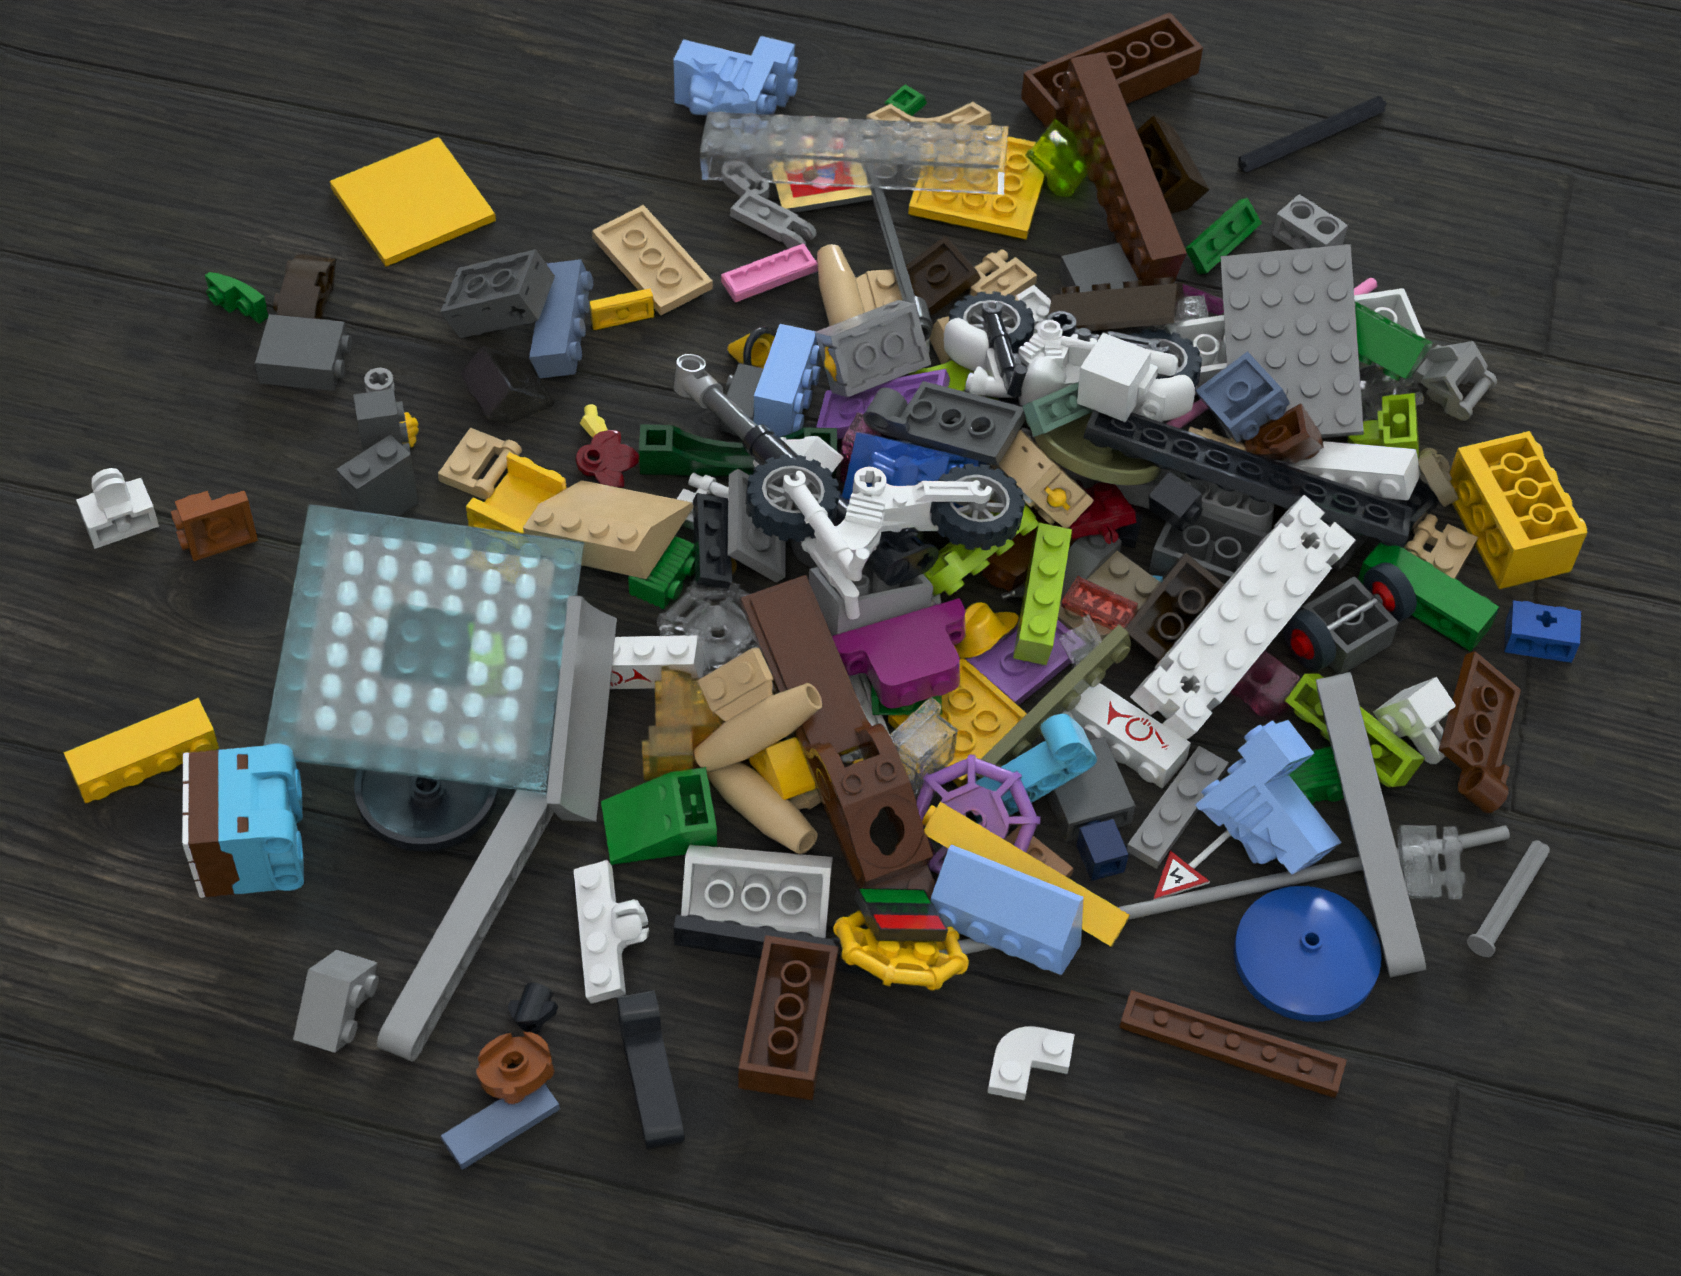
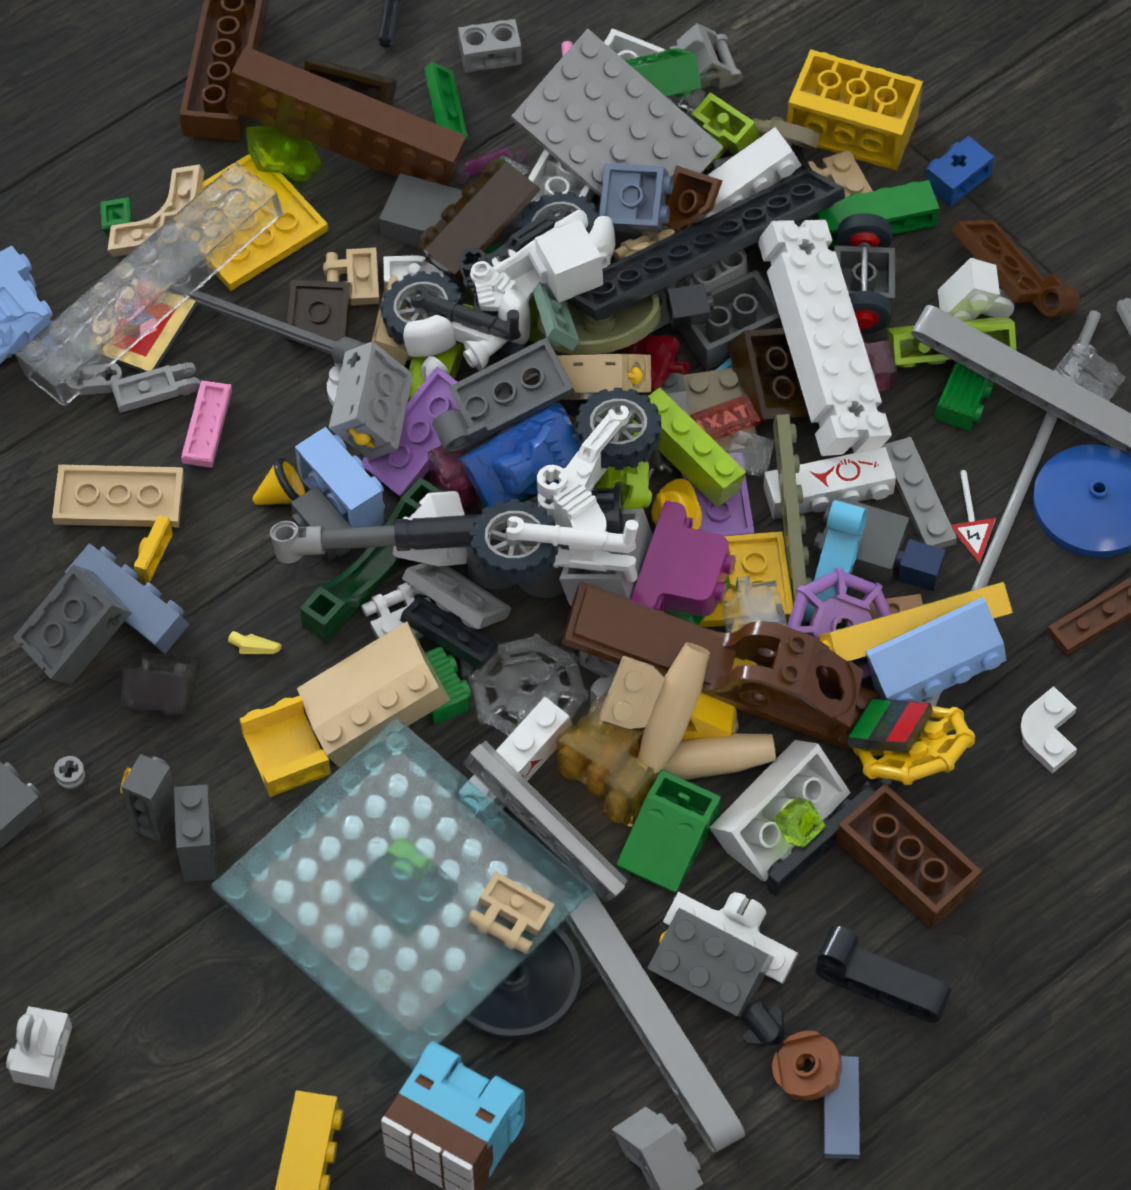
camera: 50 degrees left, 5 degrees up
dark orange plate [170,490,258,561] -> none
tan plate [438,428,522,500] -> none
dark red plate [575,430,639,488] -> none
tan plate [817,245,902,326] -> none
light blue brick [1195,720,1342,875] -> none
none -> white hinge [421,356,448,380]
none -> tan plate [467,871,555,954]
none -> dark grey piece [647,908,774,1017]
none -> clear neon green plate [773,797,826,847]

